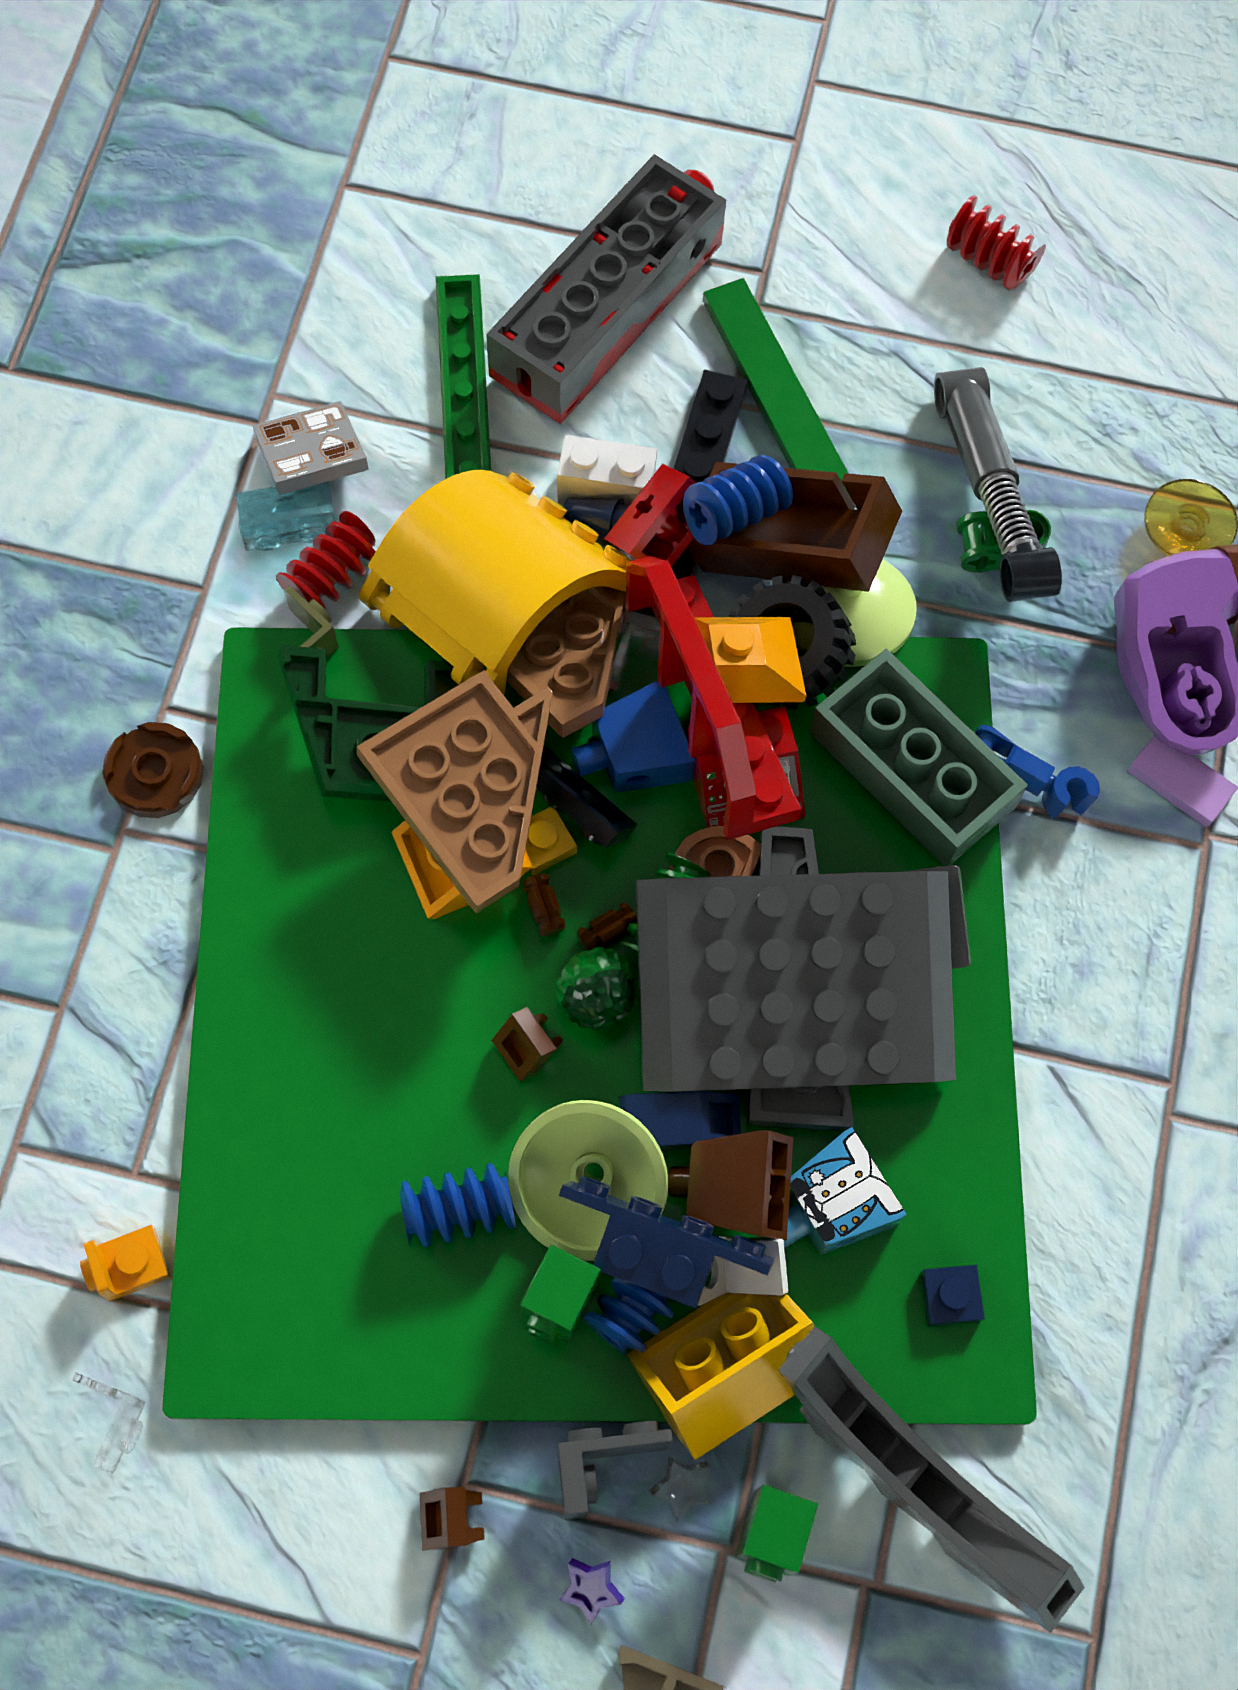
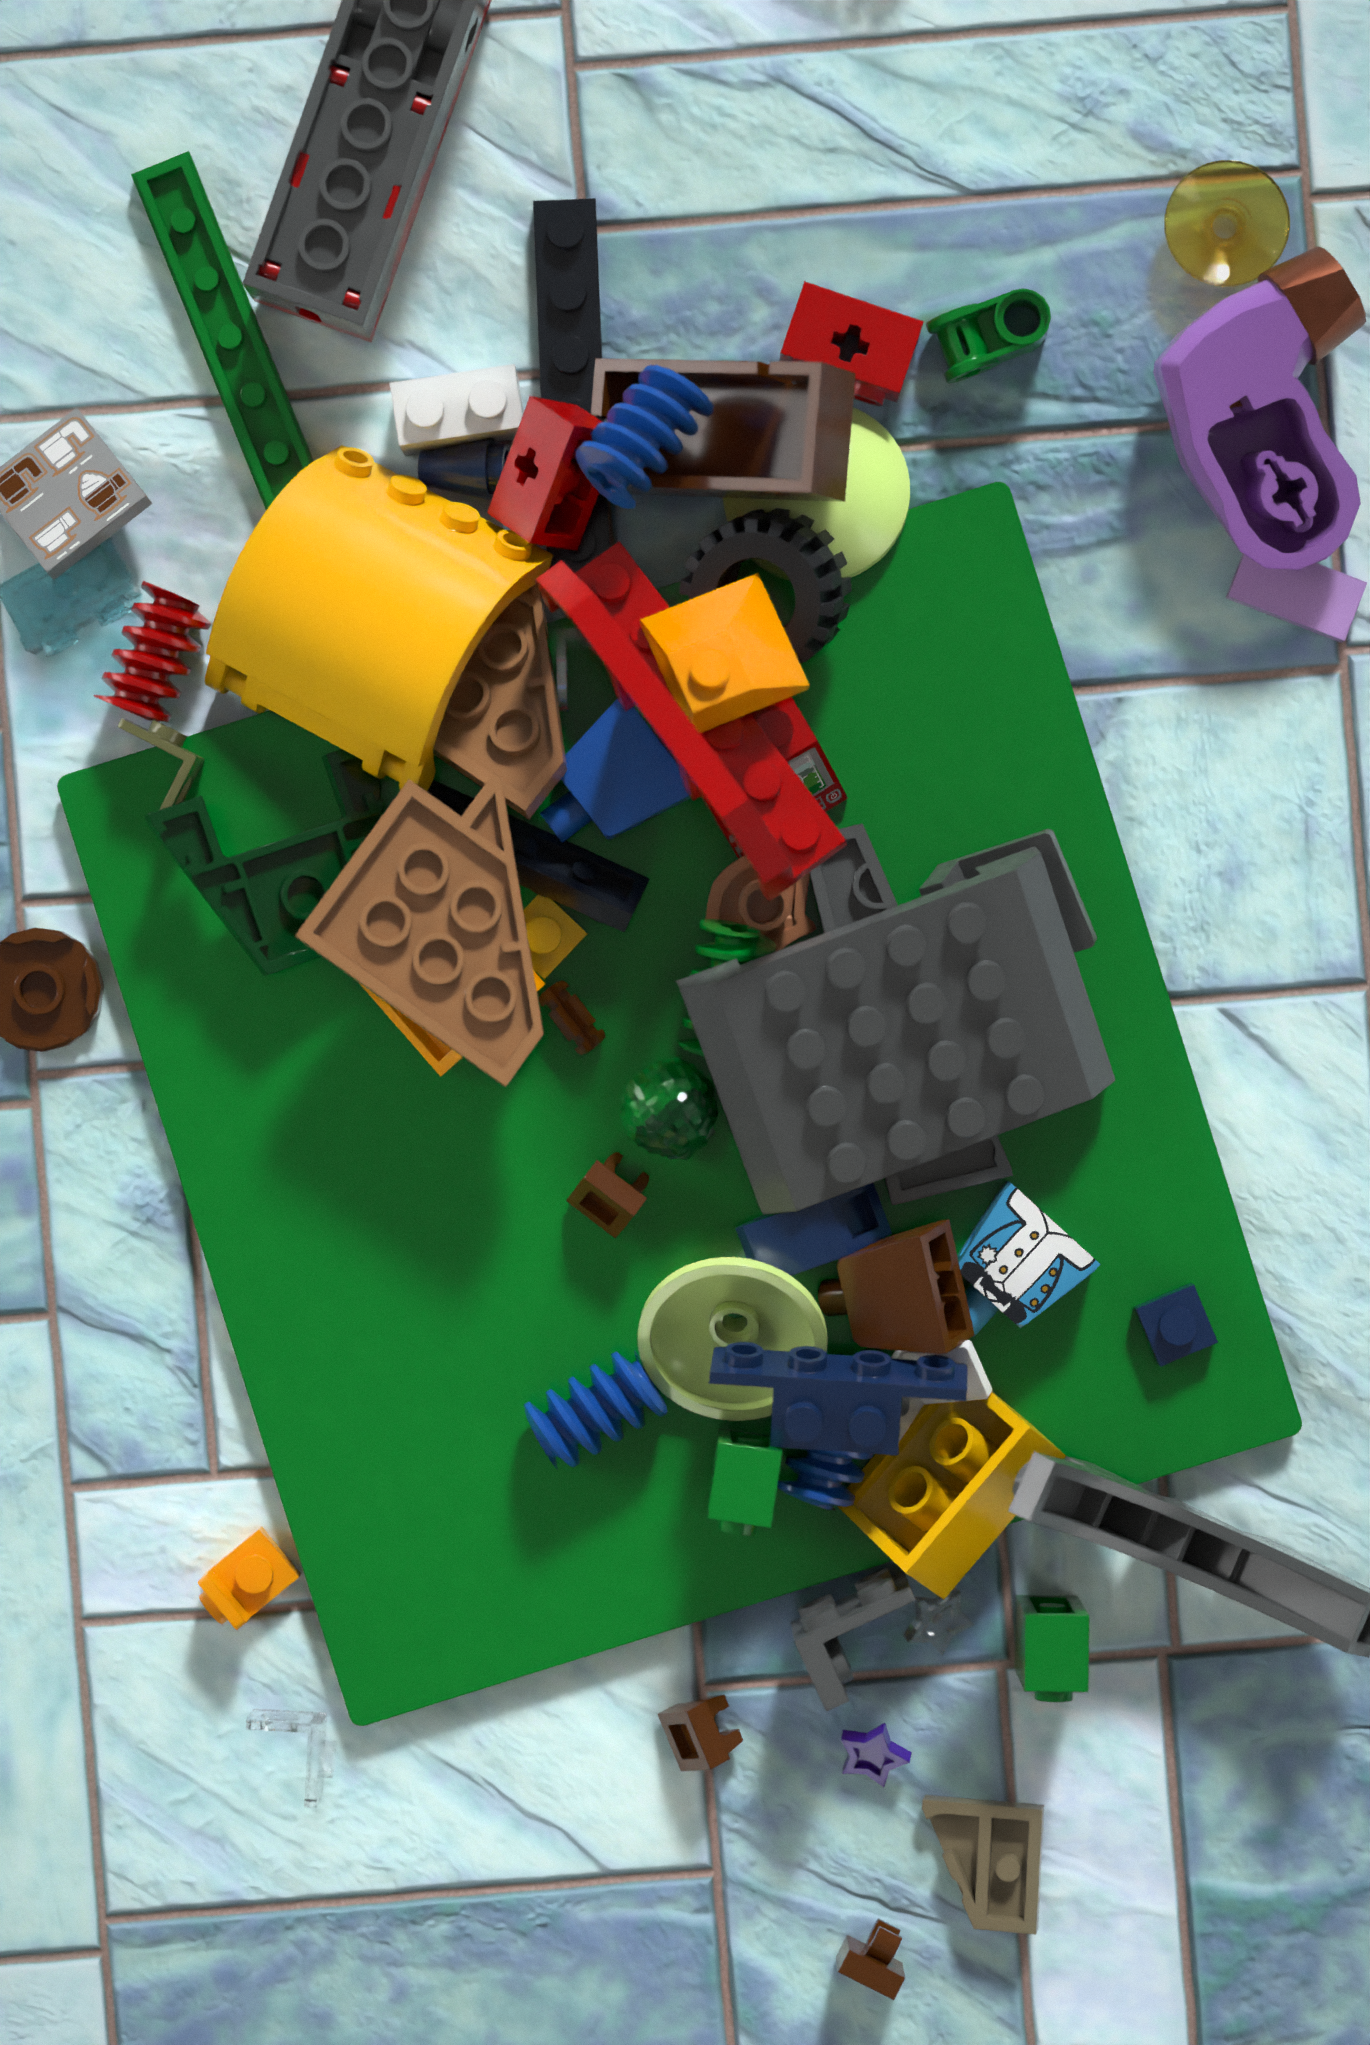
camera: 15 degrees left, 20 degrees up
reddish brown piece [577,903,637,951] -> none
green tile [702,278,853,502] -> none
sand green brick [809,648,1028,866] -> none
piece [934,367,1062,602] -> none
blue piece [975,725,1100,820] -> none
none -> red brick [779,281,924,406]

